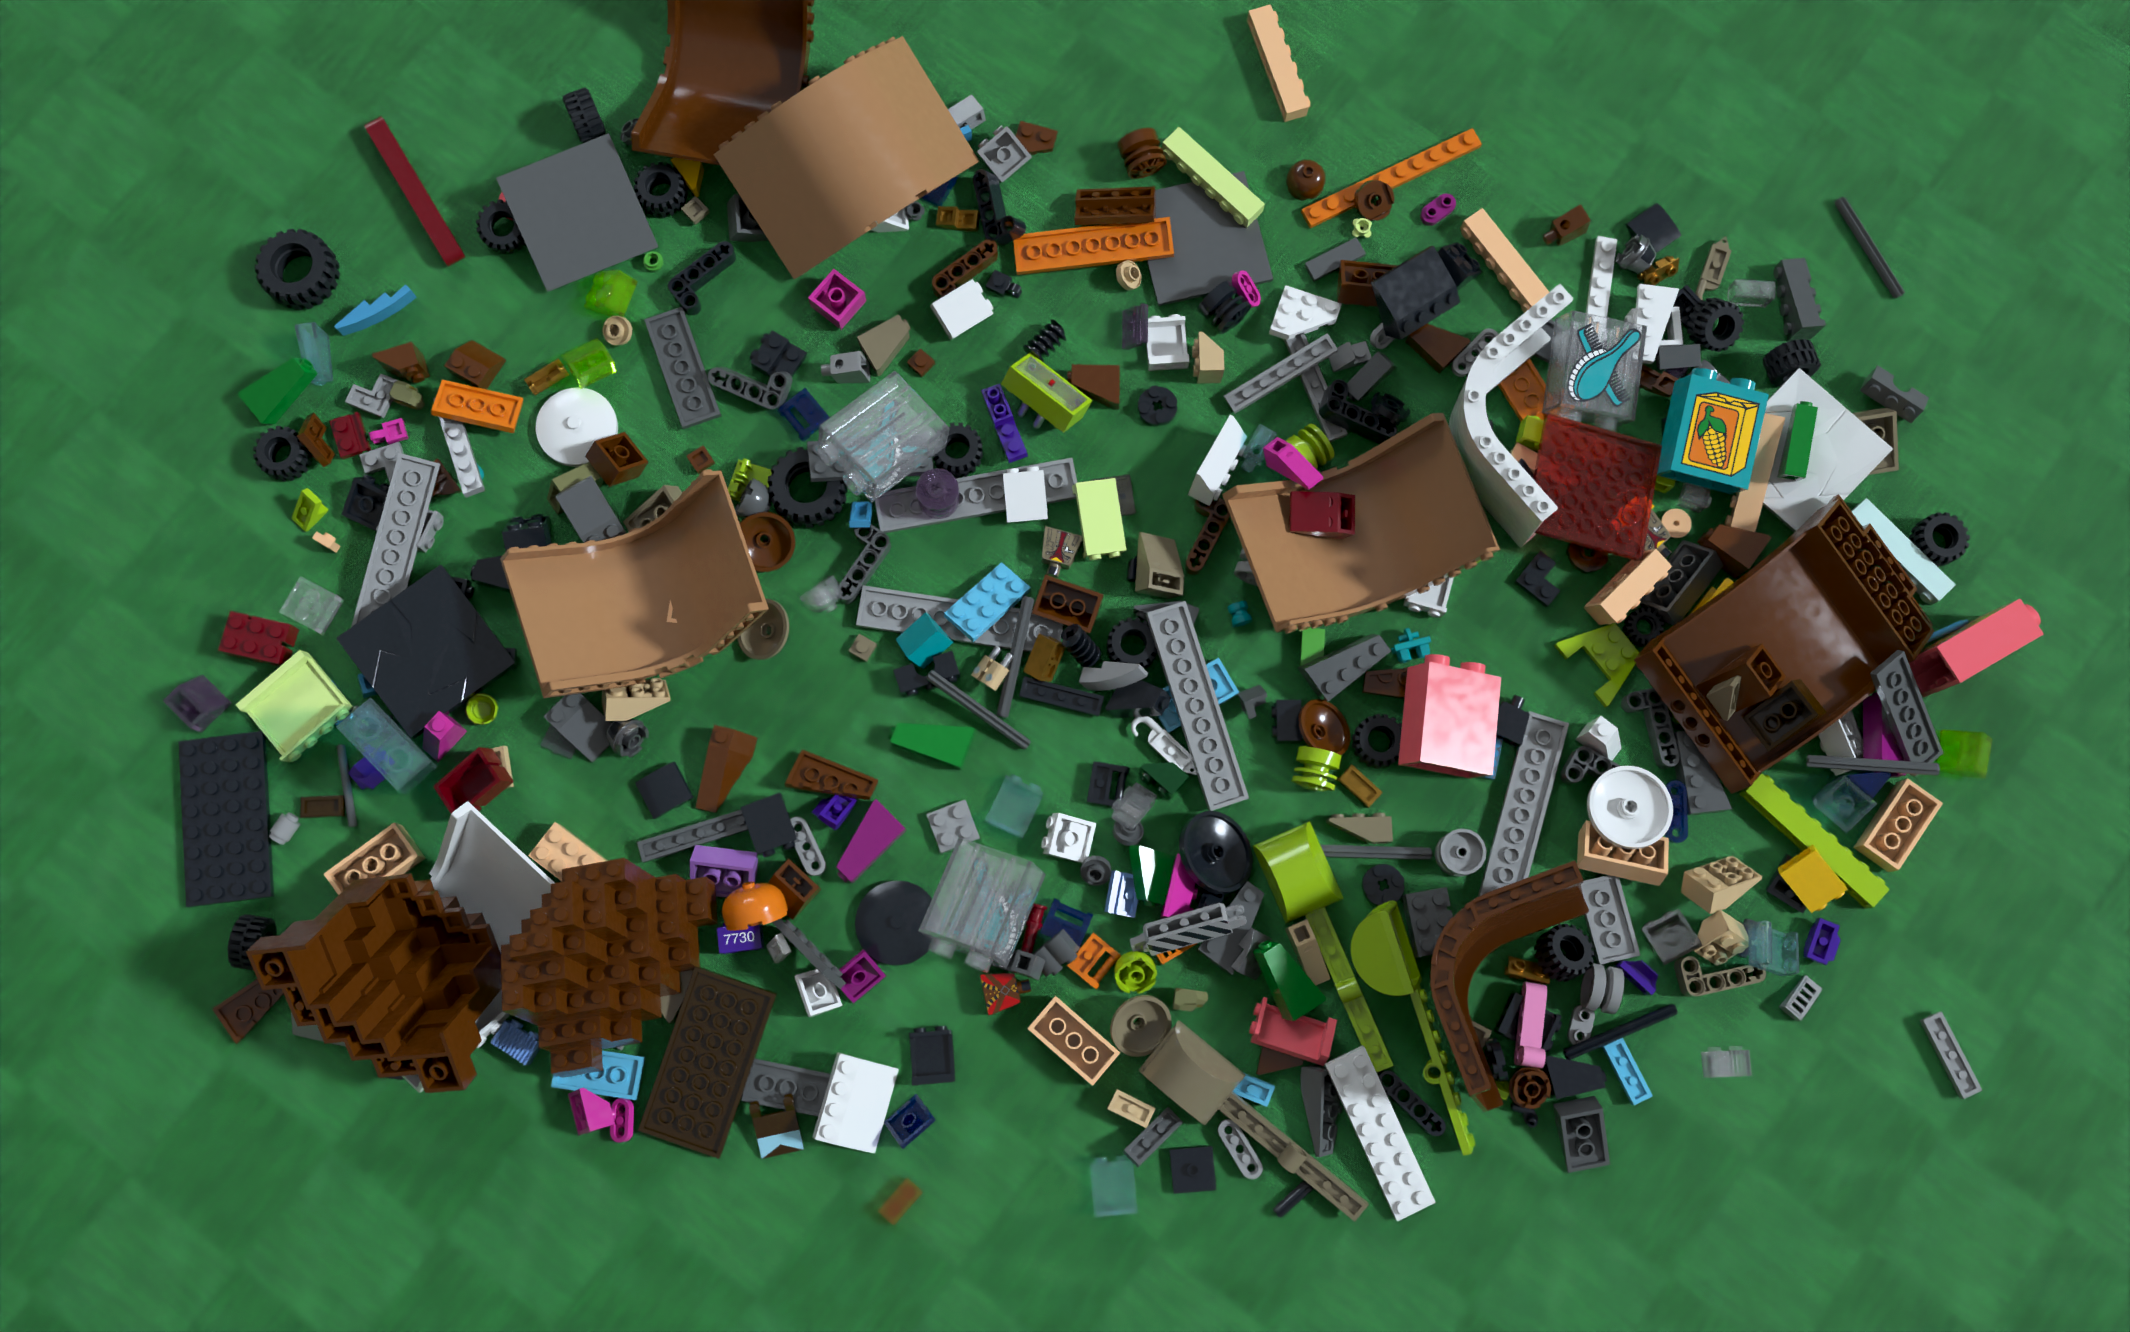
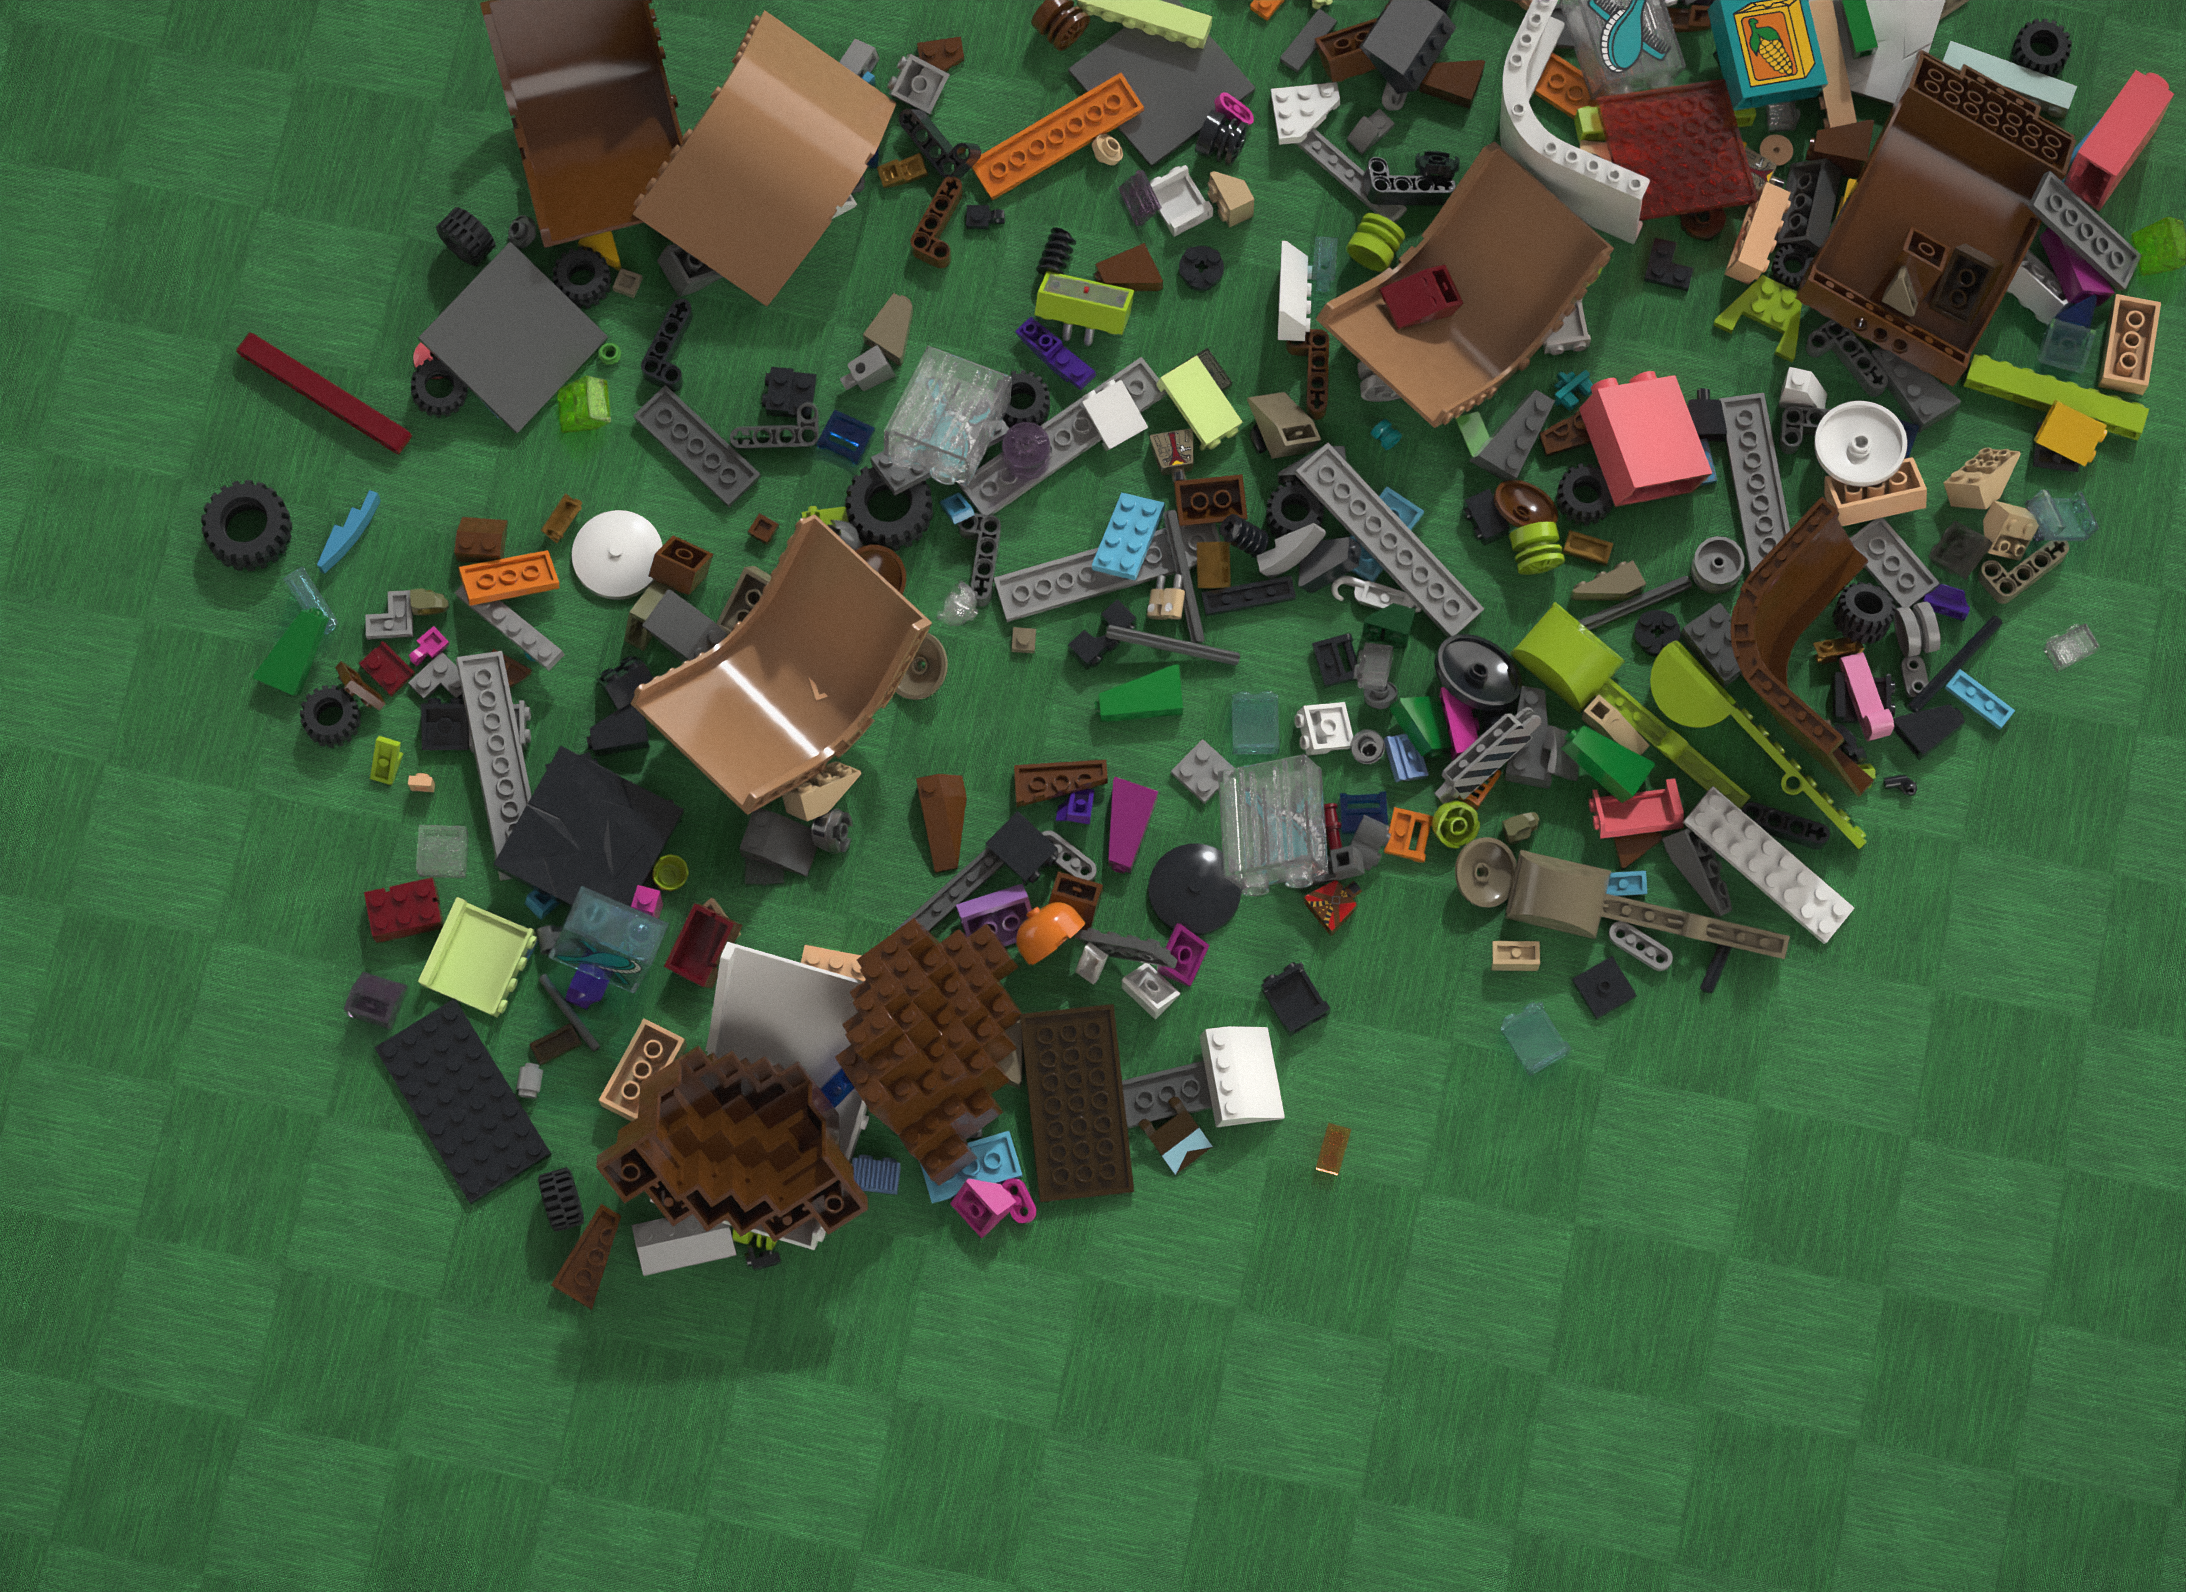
camera: 20 degrees left, 5 degrees down
reddish brown slope [372,341,430,383] -> none
clear neon green slope [561,338,616,389] -> none
tan plate [603,316,632,346] -> none
black slope [635,762,694,819] -> none
dark purple brick [717,923,764,954] -> none
dark pink brick [808,269,866,330] -> none
clear blue slope [884,1094,937,1149] -> none
teal slope [896,612,954,669] -> none
reddish brown plate [907,348,935,377] -> none
white panel [930,279,993,340] -> none
light nougat brick [1028,996,1120,1086] -> none
reddish brown brick [1074,186,1156,226] -> none
dark grey plate [1123,1107,1183,1168] -> none
light grey plate [1224,333,1338,414] -> none
dark grey panel [1237,684,1267,719] -> none
dark pink slope [1263,437,1324,489] -> none
dark grey slope [1347,352,1397,401] -> none
light grey plate [1451,329,1498,377] -> none
reddish brown cone [1509,1067,1551,1109] -> none
dark grey slope [1553,1096,1610,1173] -> none
clear blue plate [1665,780,1688,844] -> none
light grey slope [1779,975,1822,1021] -> none
dark purple slope [1804,918,1841,965] -> none
dark grey axle [1806,755,1940,776] -> none

